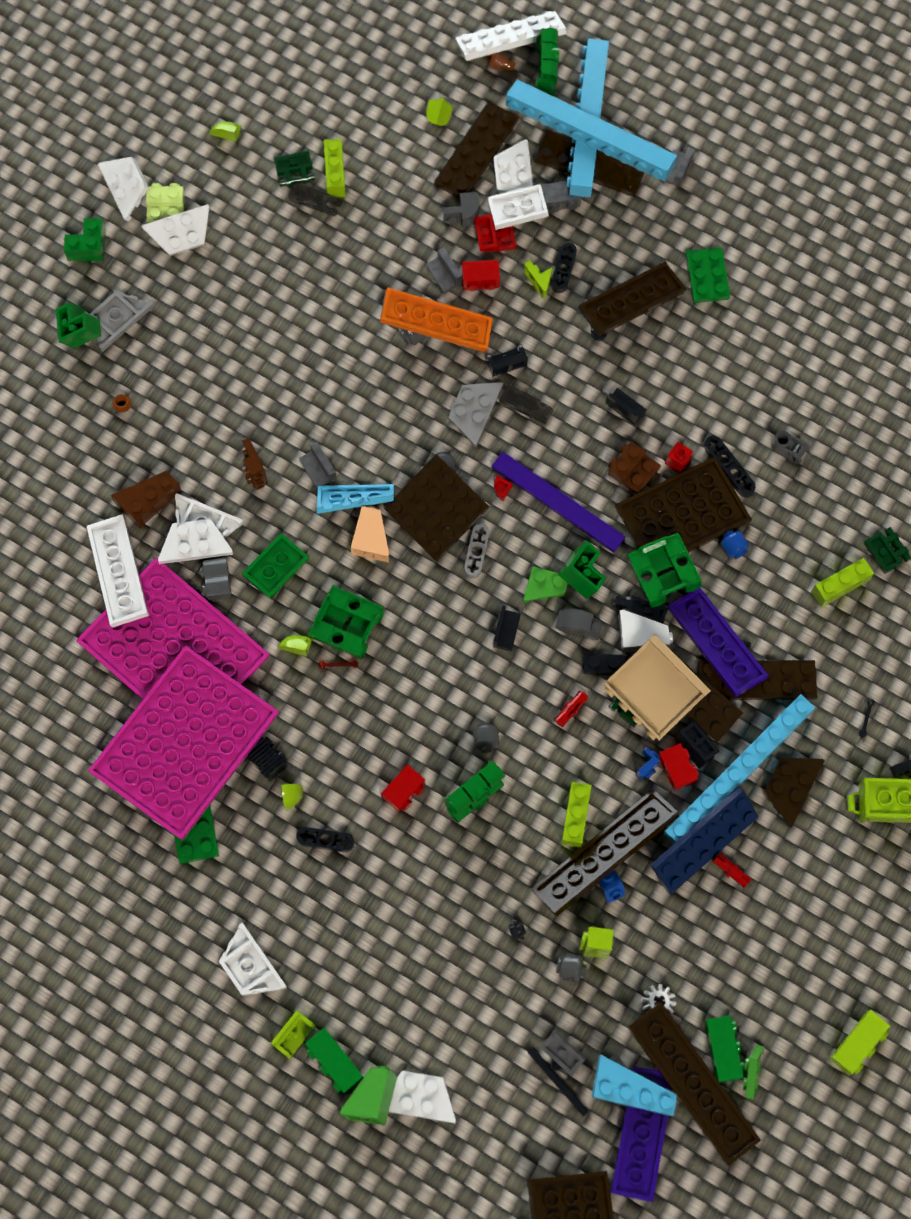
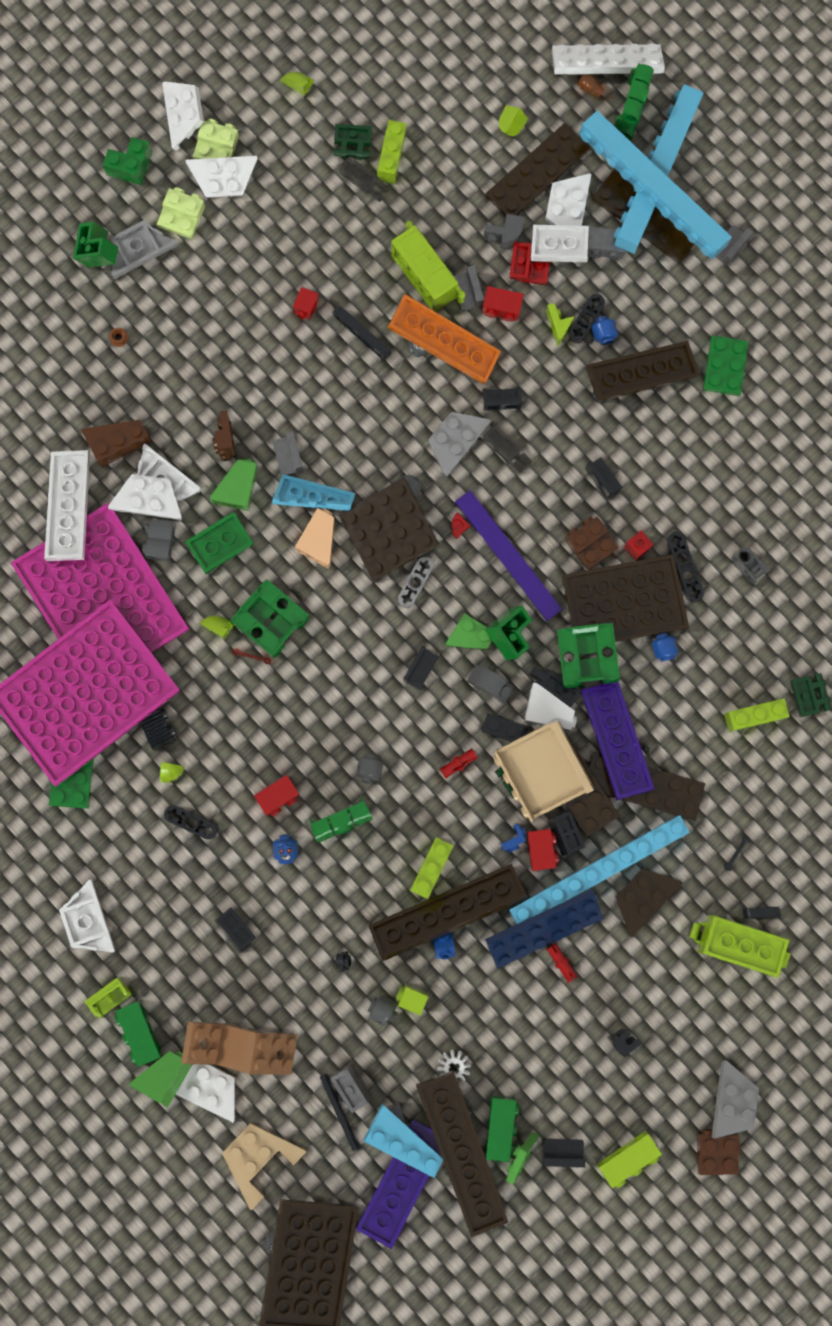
camera: 10 degrees right, 10 degrees up
none -> yellowish green plate [157,187,205,239]
none -> medium nougat bracket [181,1021,298,1075]
none -> bright green slope [210,458,258,511]
none -> black hinge [215,908,256,952]
none -> tan wing [222,1123,306,1210]
none -> blue head [273,834,299,864]
none -> red brick [293,287,319,320]
none -> black beam [332,306,392,361]
none -> lime container [391,221,465,312]
none -> black panel [543,1138,586,1168]
none -> blue head [592,316,618,345]
none -> black hinge [607,1029,641,1057]

